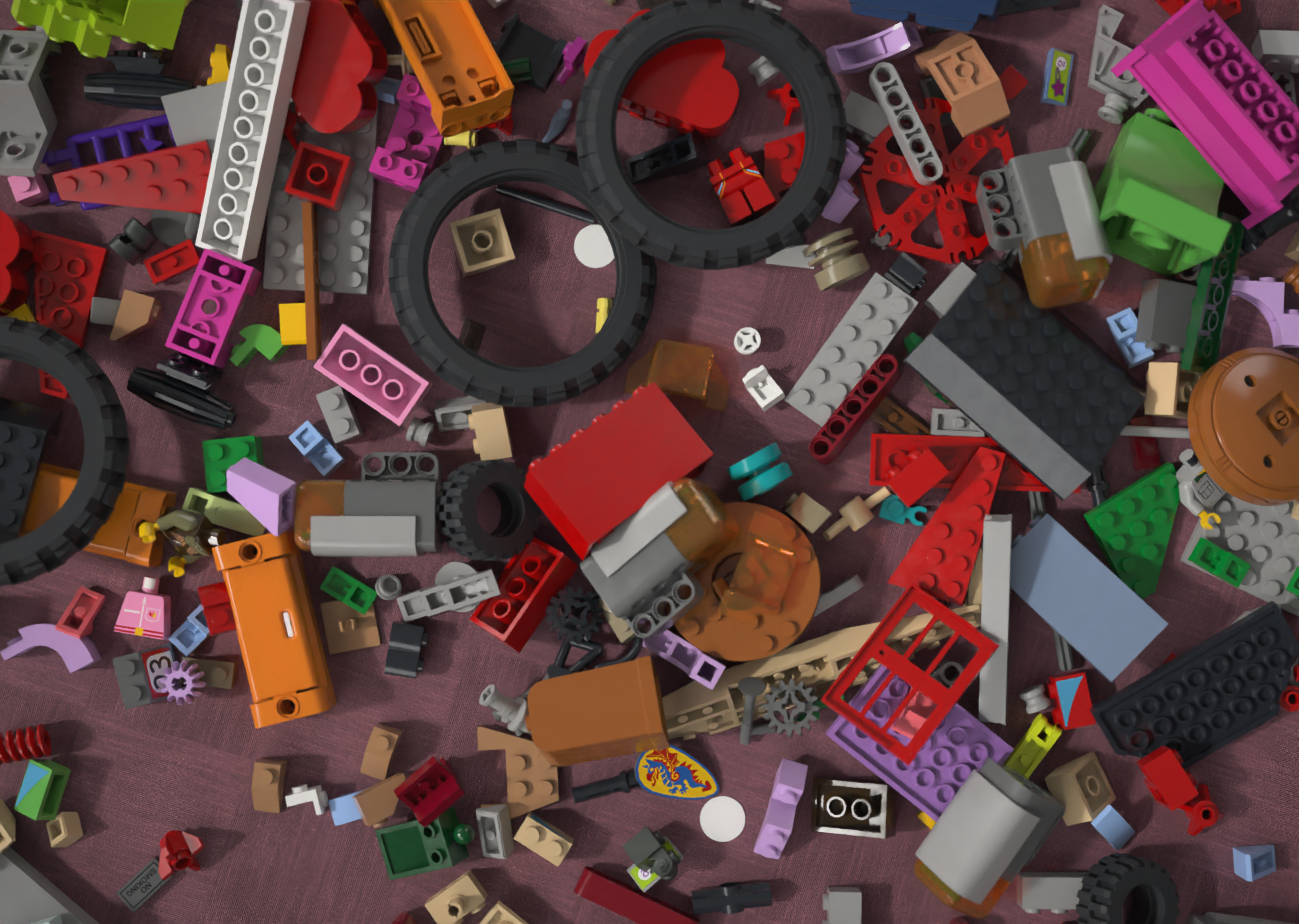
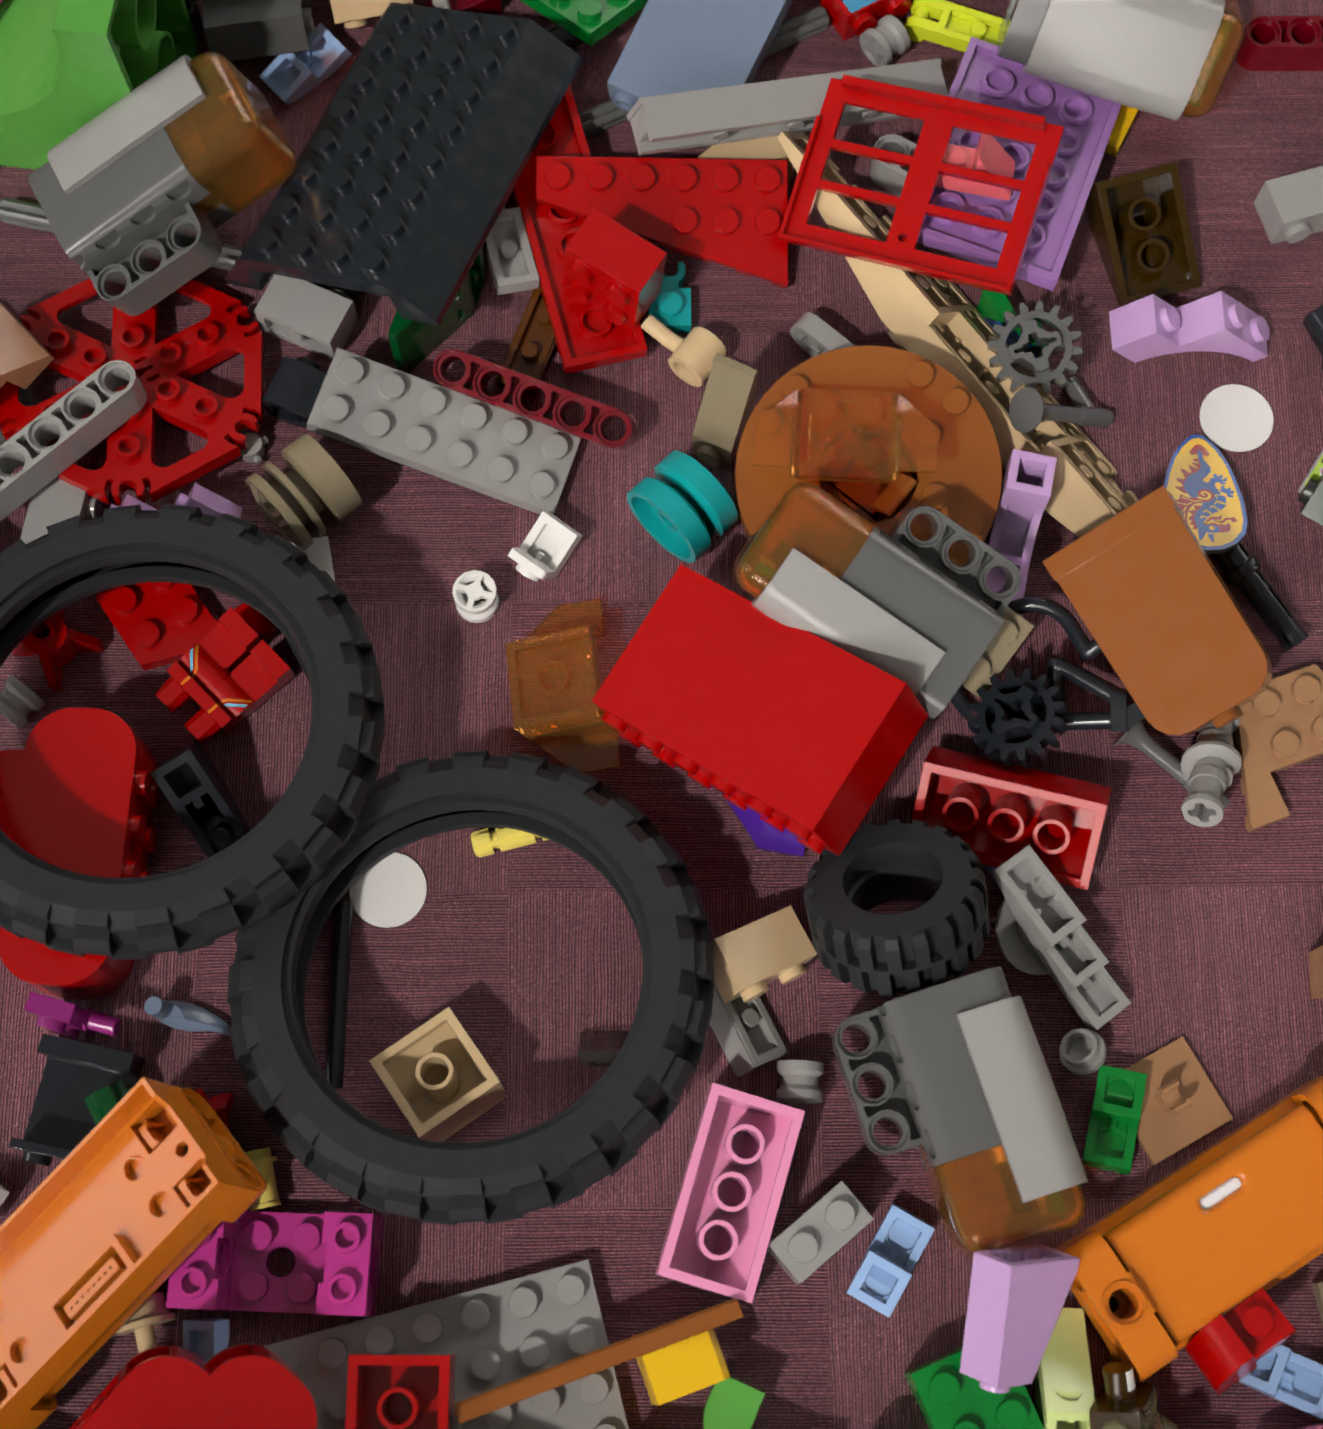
camera: 110 degrees left, 15 degrees down
black brick [384,621,429,679] -> none

